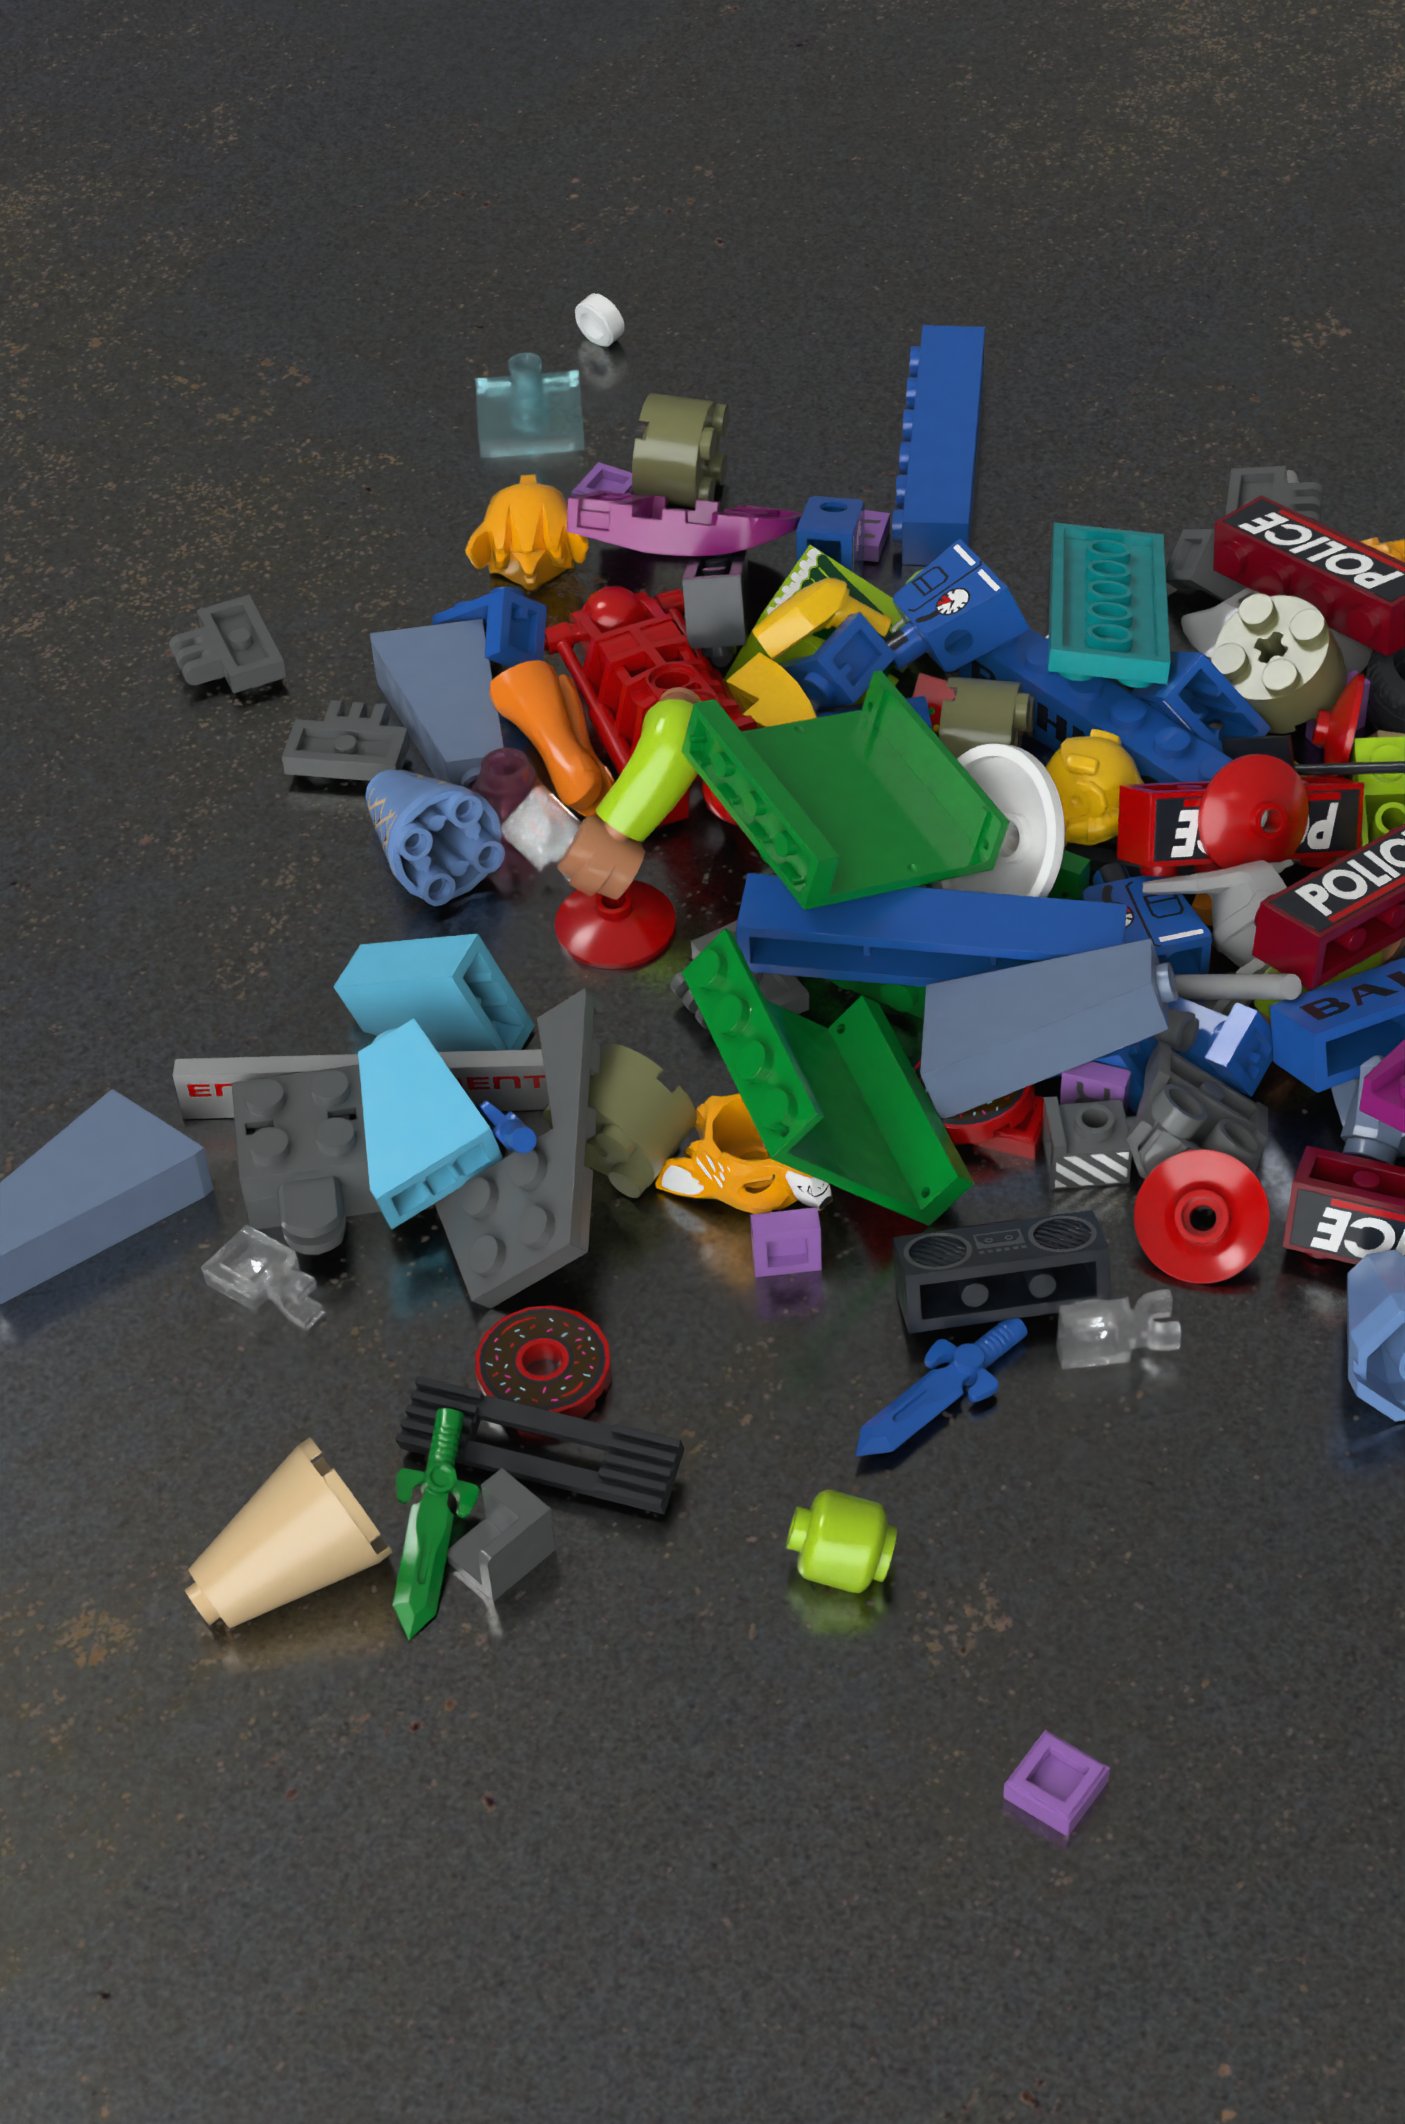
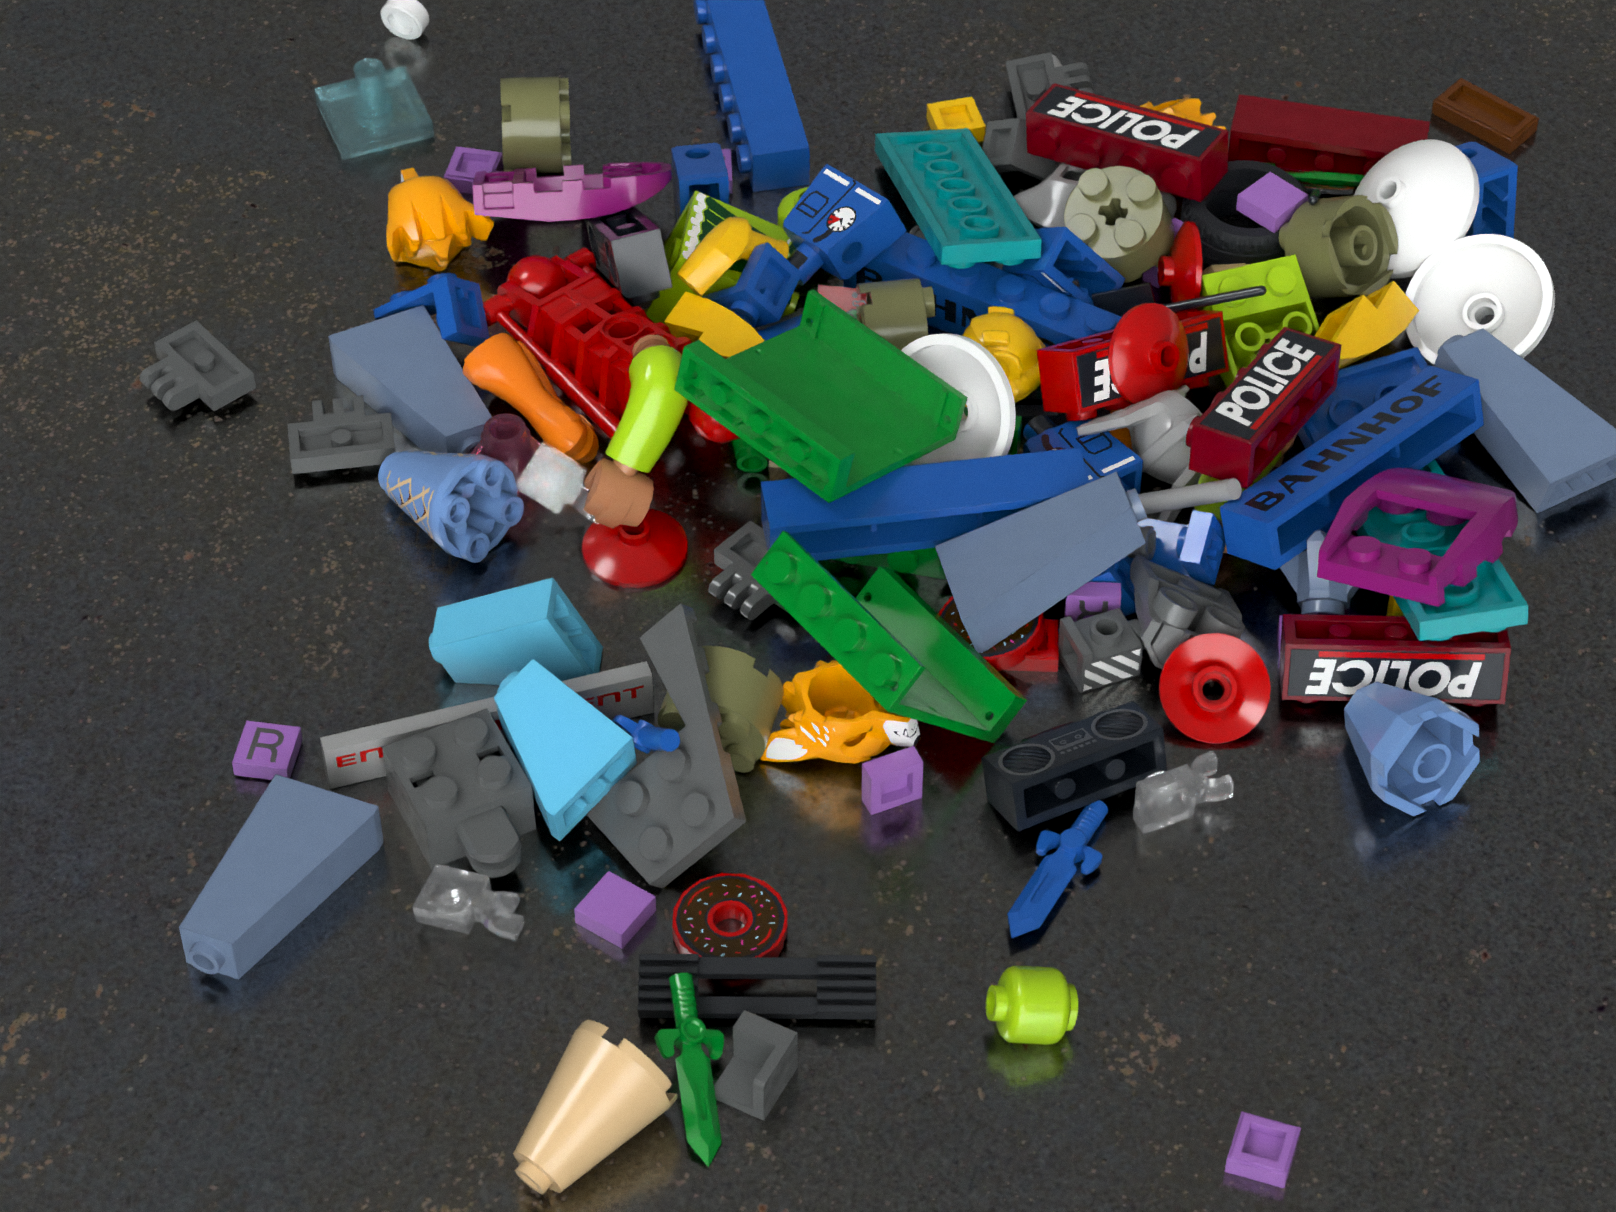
camera: 20 degrees left, 0 degrees up
none -> medium lavender tile [232,721,303,780]
none -> medium lavender tile [574,871,656,949]
none -> yellow tile [927,97,986,142]

